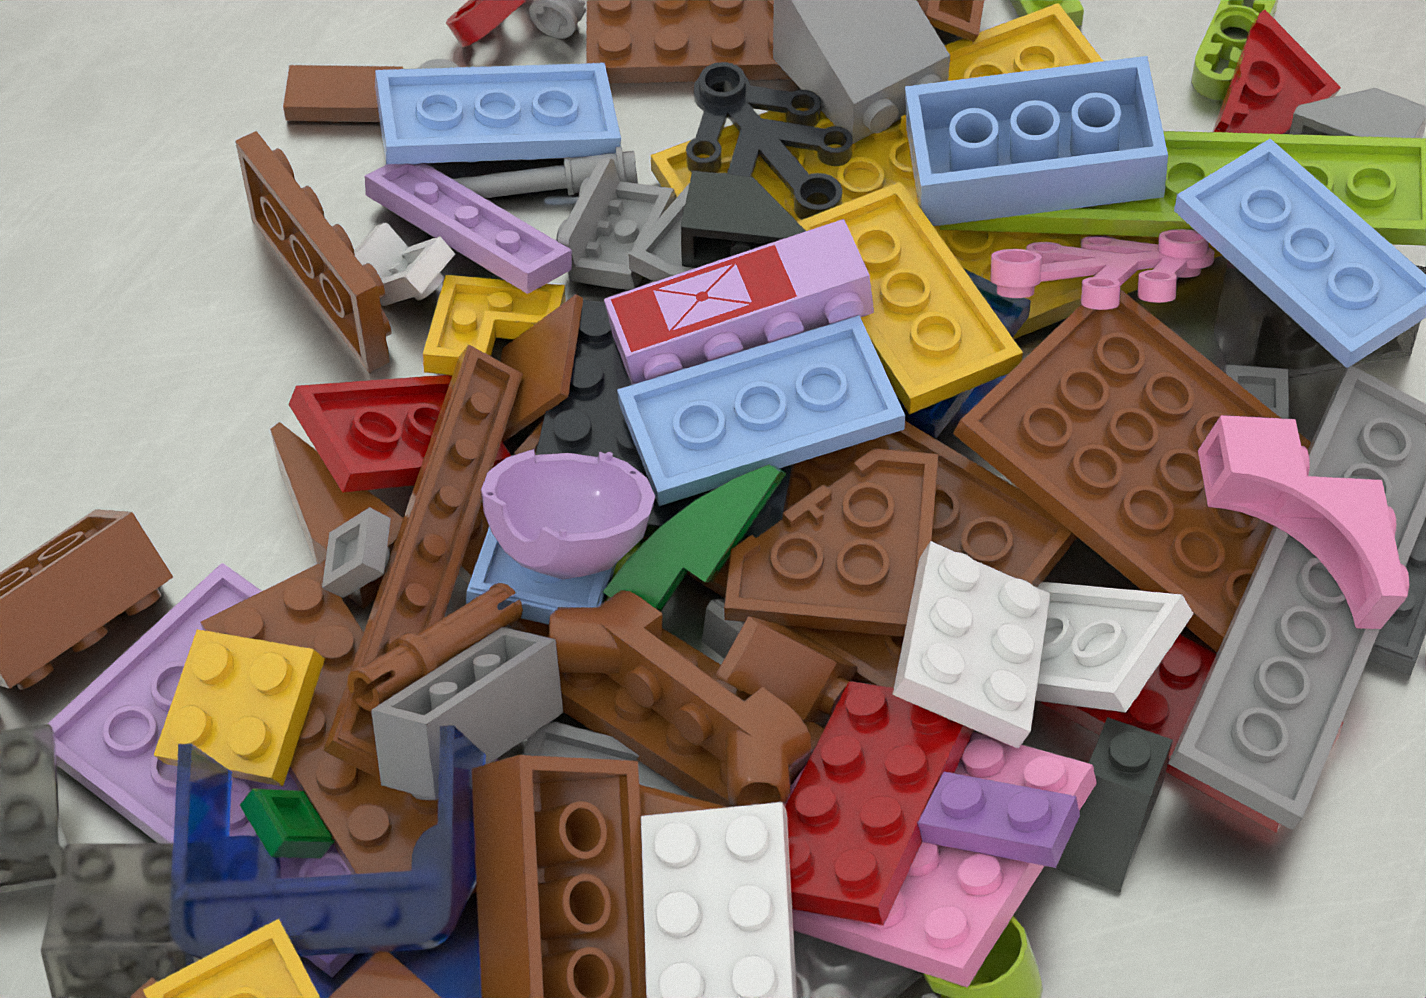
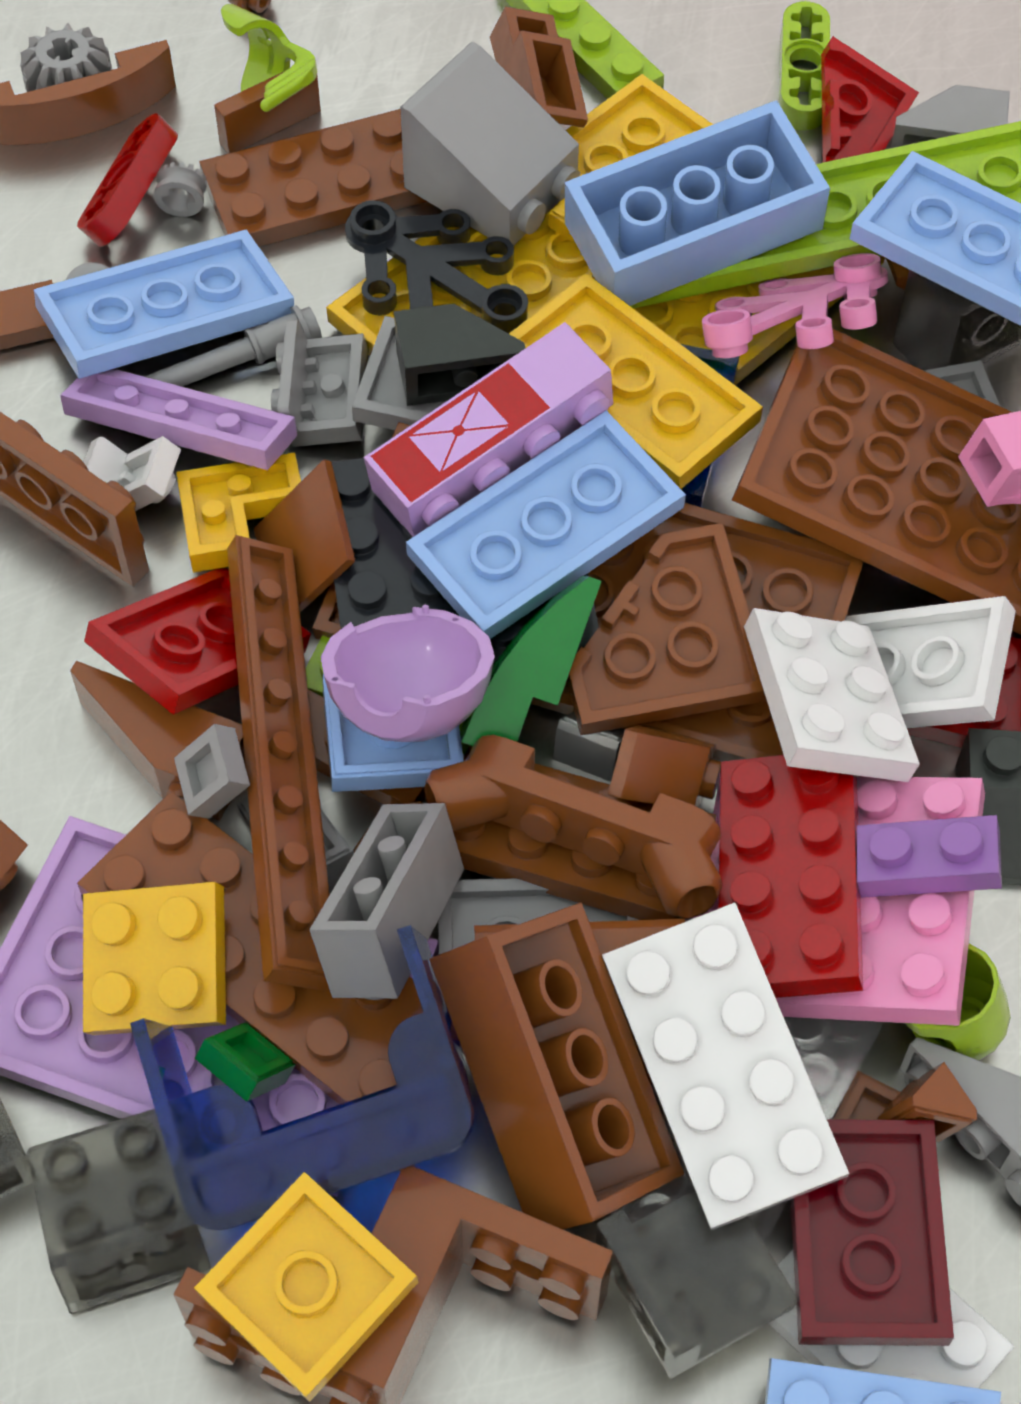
camera: 20 degrees left, 5 degrees up
dark orange pin [347,583,523,711] -> none

